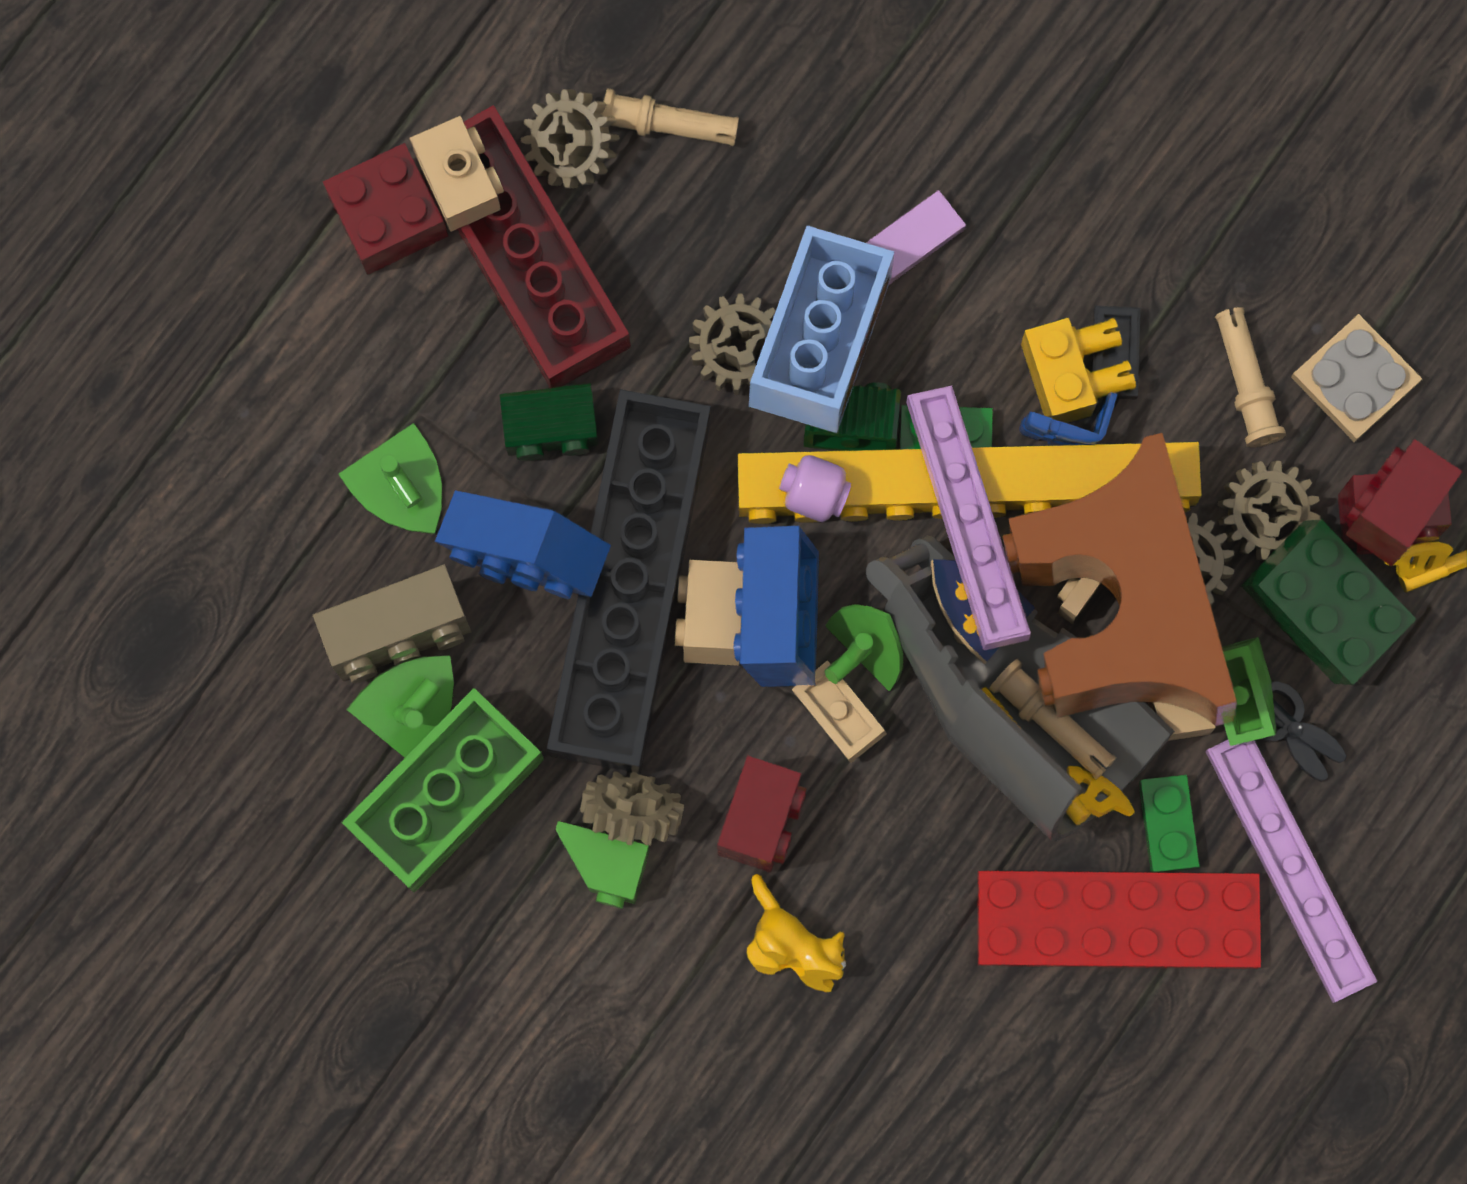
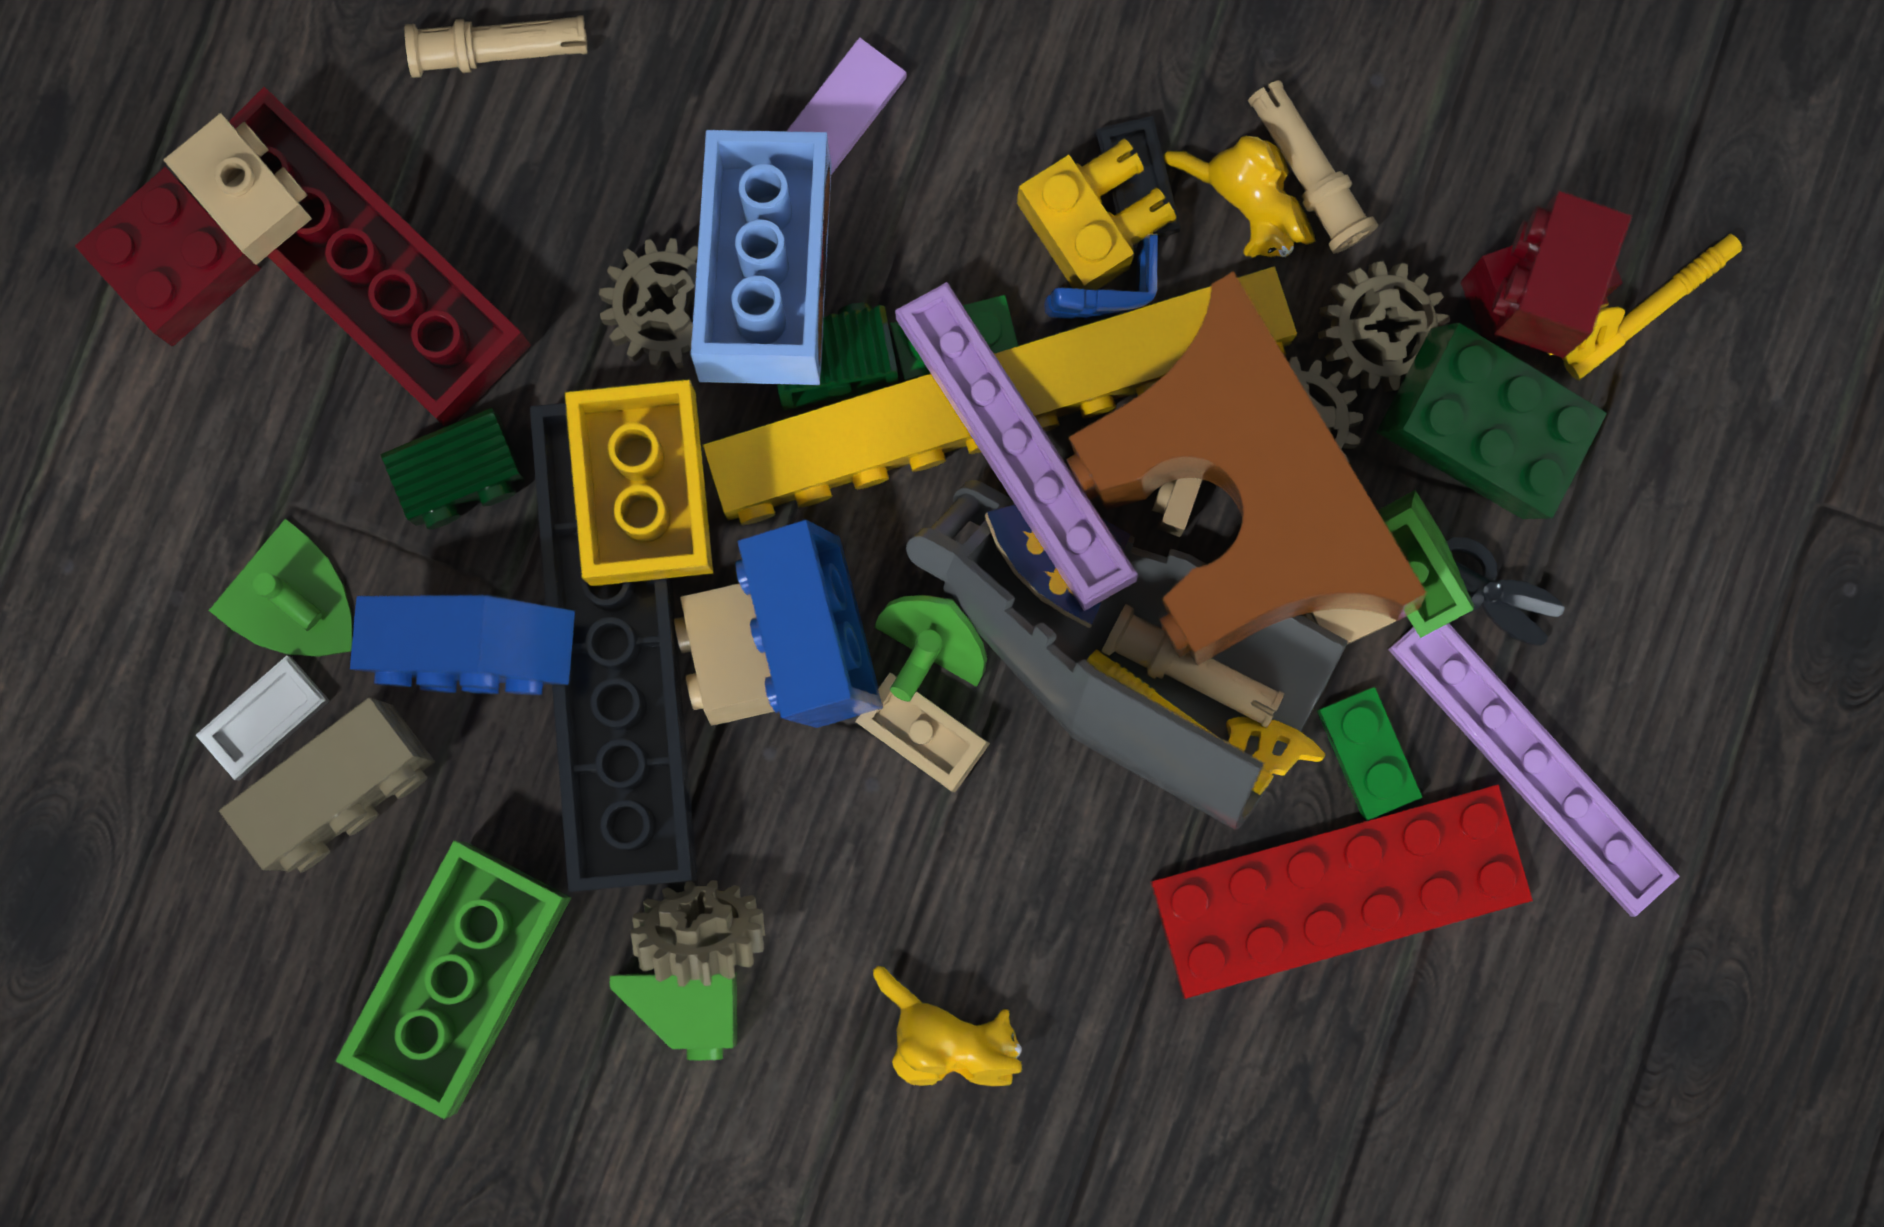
camera: 20 degrees left, 5 degrees up
bright green shield [346,655,454,758] -> none
dark tan gear [521,89,619,188] -> none
dark red brick [717,755,807,873] -> none
lavender head [779,455,851,522] -> none
light grey piece [1291,314,1422,442] -> none
none -> white tile [196,656,330,781]
none -> yellow brick [565,380,713,586]
none -> yellow animal [1163,136,1315,257]

